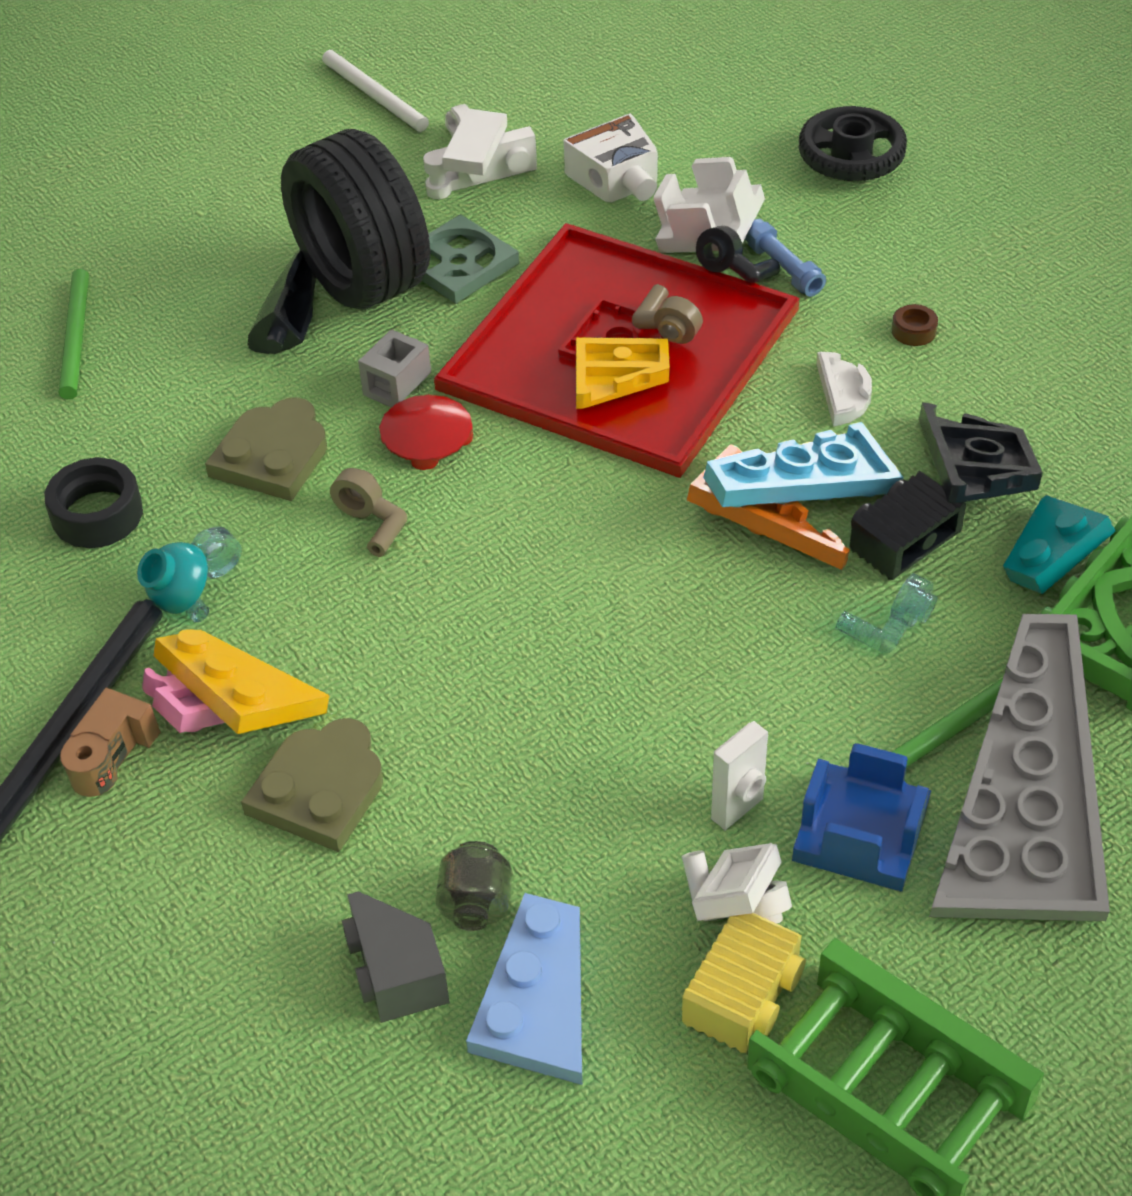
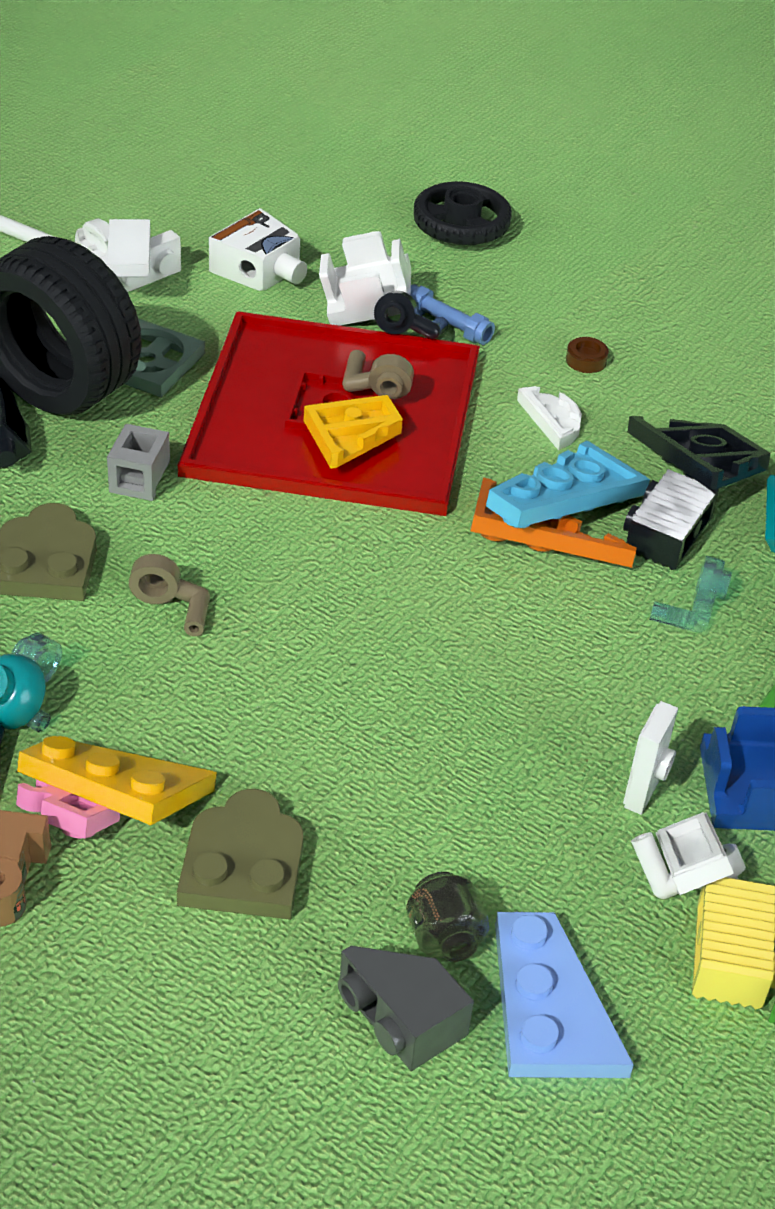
camera: 25 degrees left, 5 degrees down
red dish [379,394,473,470] -> none

